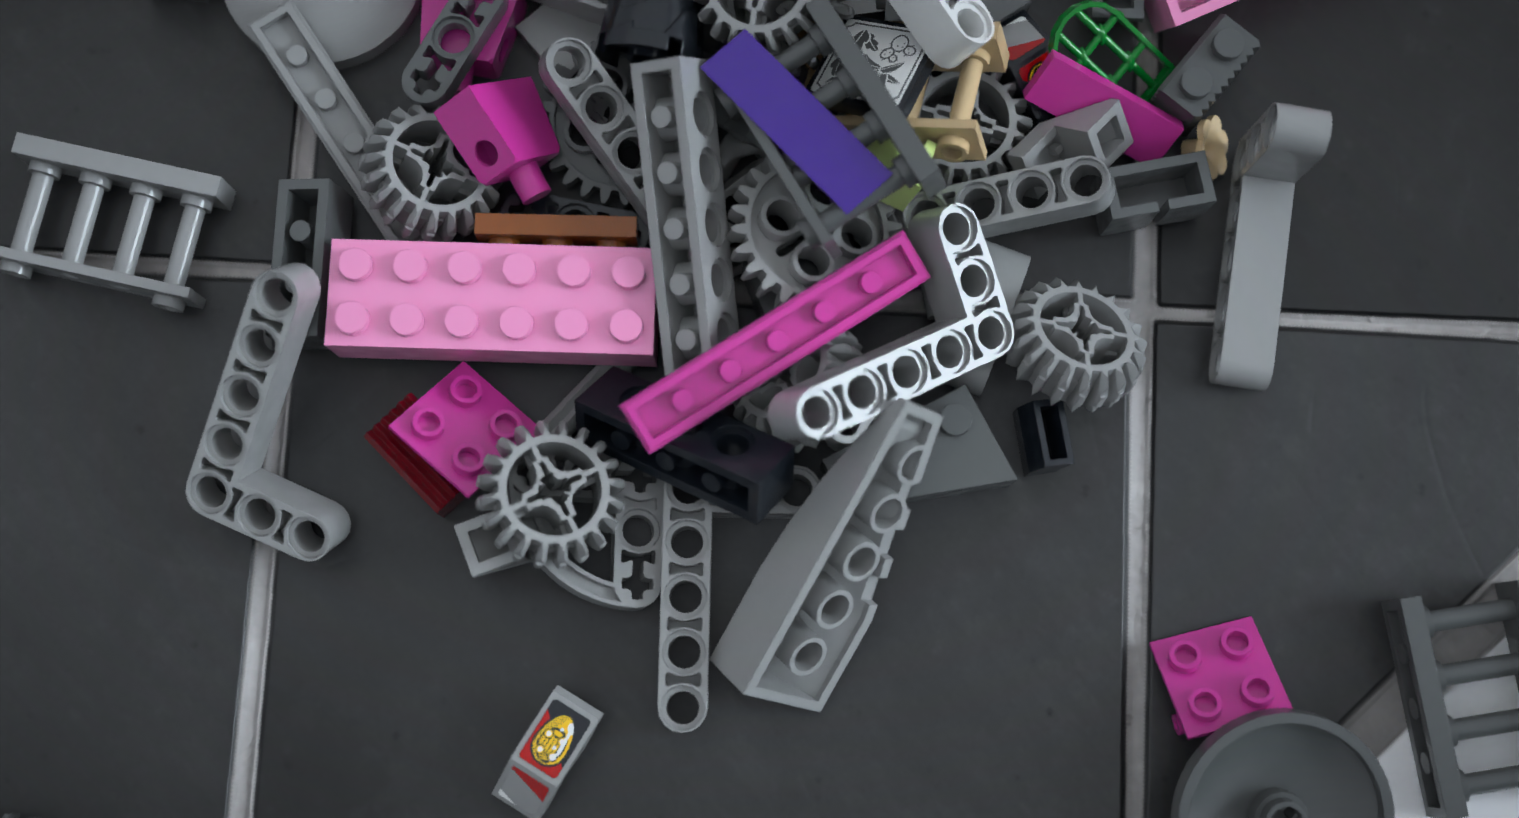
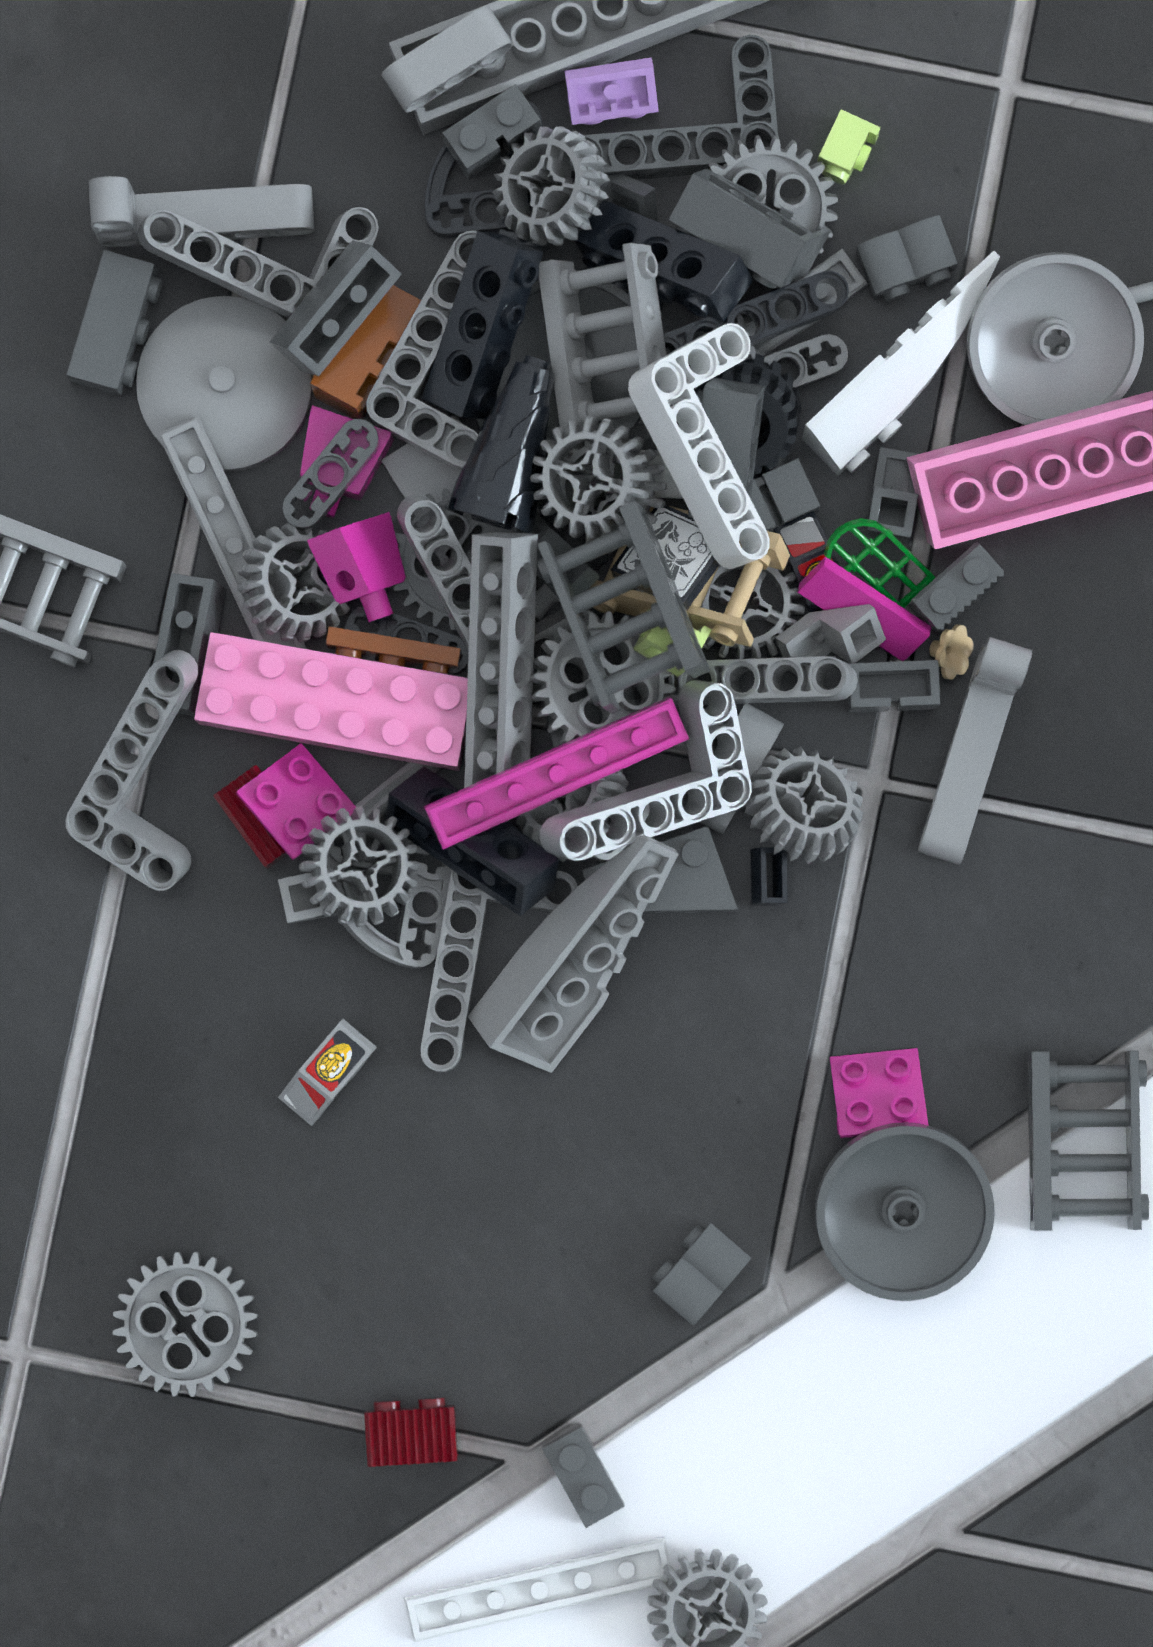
camera: 15 degrees right, 5 degrees up
dark purple sticker [700,29,893,215] -> none

